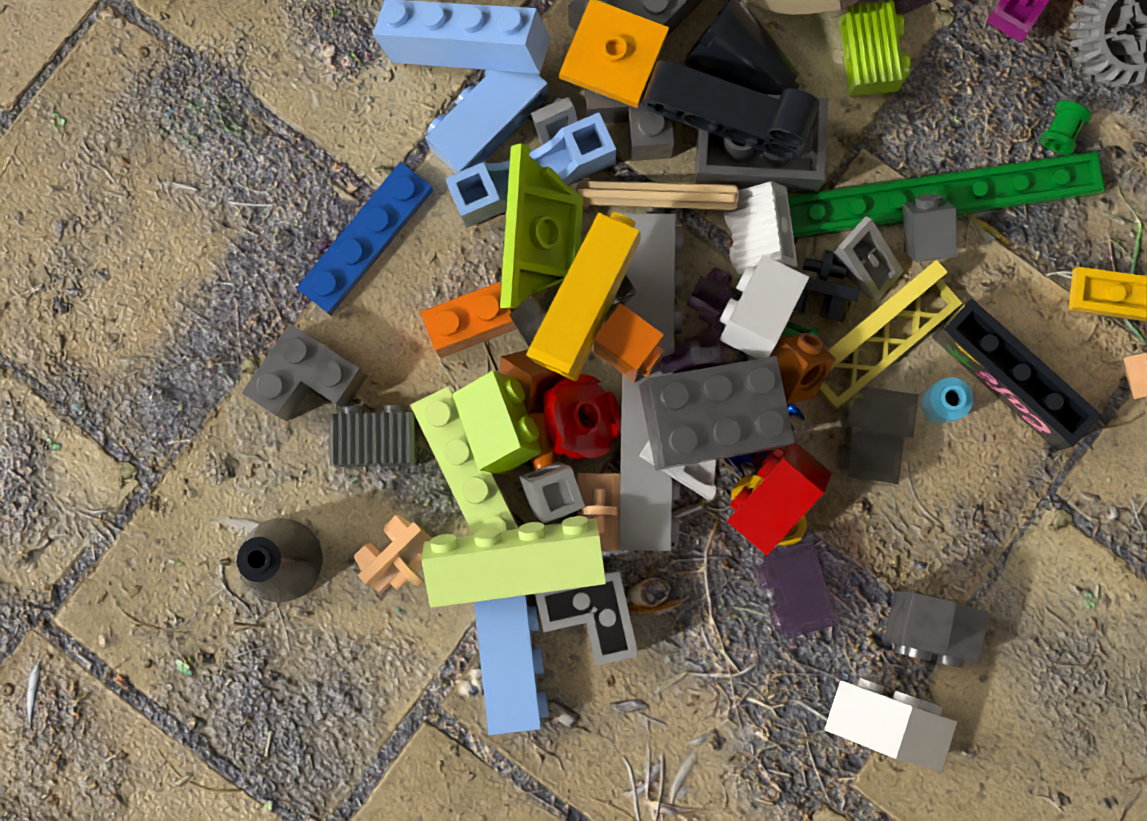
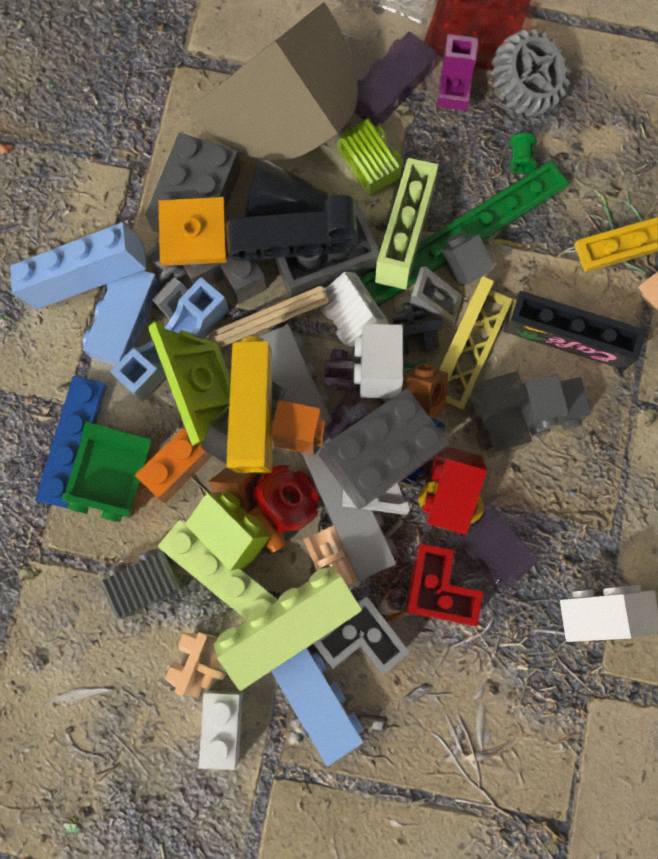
camera: 35 degrees left, 5 degrees down
black cone [236,518,324,602] -> none
flat silver brick [242,323,368,422] -> none
light grey brick [519,461,585,523] -> none
flat silver brick [884,591,988,668] -> none
medium azure brick [921,377,973,424] -> none
none -> green panel [62,421,151,523]
none -> light grey bush [146,244,185,285]
none -> white brick [199,690,243,770]
none -> yellowish green brick [375,158,439,290]
none -> red brick [404,543,483,627]
none -> dark grey brick [511,375,591,436]

